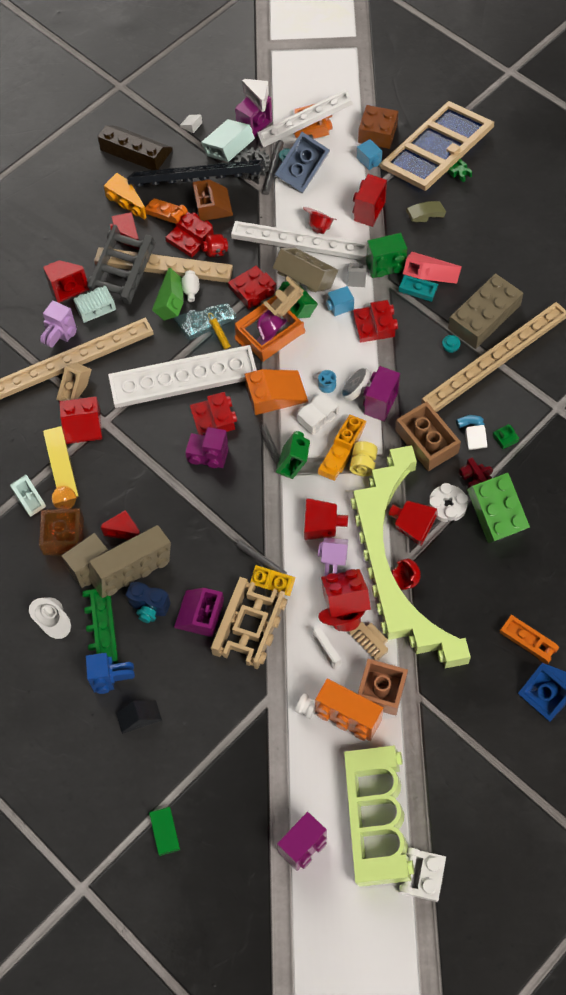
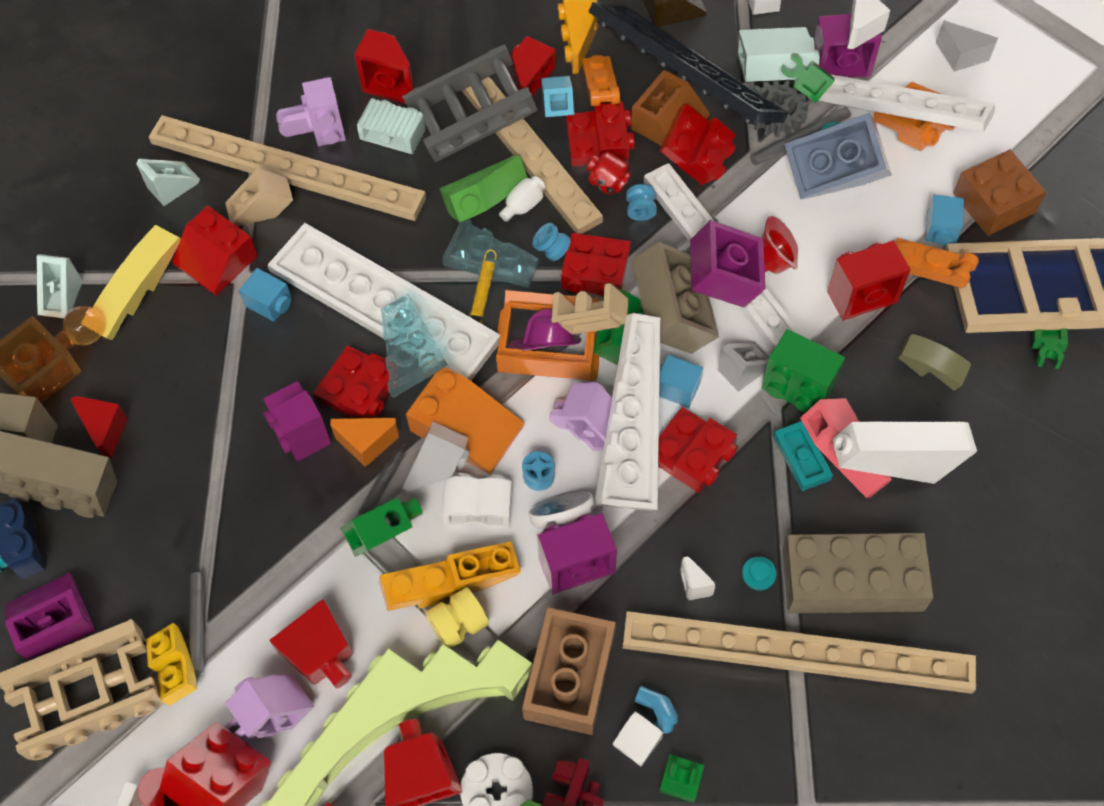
camera: 45 degrees right, 0 degrees up
none -> light aqua slope [136,159,200,206]
none -> dark azure brick [239,268,292,322]
none -> orange slope [330,418,399,467]
none -> clear light blue wing [381,294,448,398]
none -> light grey slope [402,422,470,491]
none -> dark azure wheel [532,223,571,261]
none -> medium azure brick [541,76,574,117]
none -> lavender brick [549,381,612,451]
none -> white wing [595,313,660,511]
none -> dark azure wheel [626,184,657,221]
none -> red plate [659,103,736,185]
none -> white slope [680,556,715,600]
none -> magenta brick [690,220,766,308]
none -> green plate [781,53,835,103]
none -> white slope [832,422,977,484]
none -> orange plate [895,238,979,288]
none -> light grey slope [936,20,998,72]

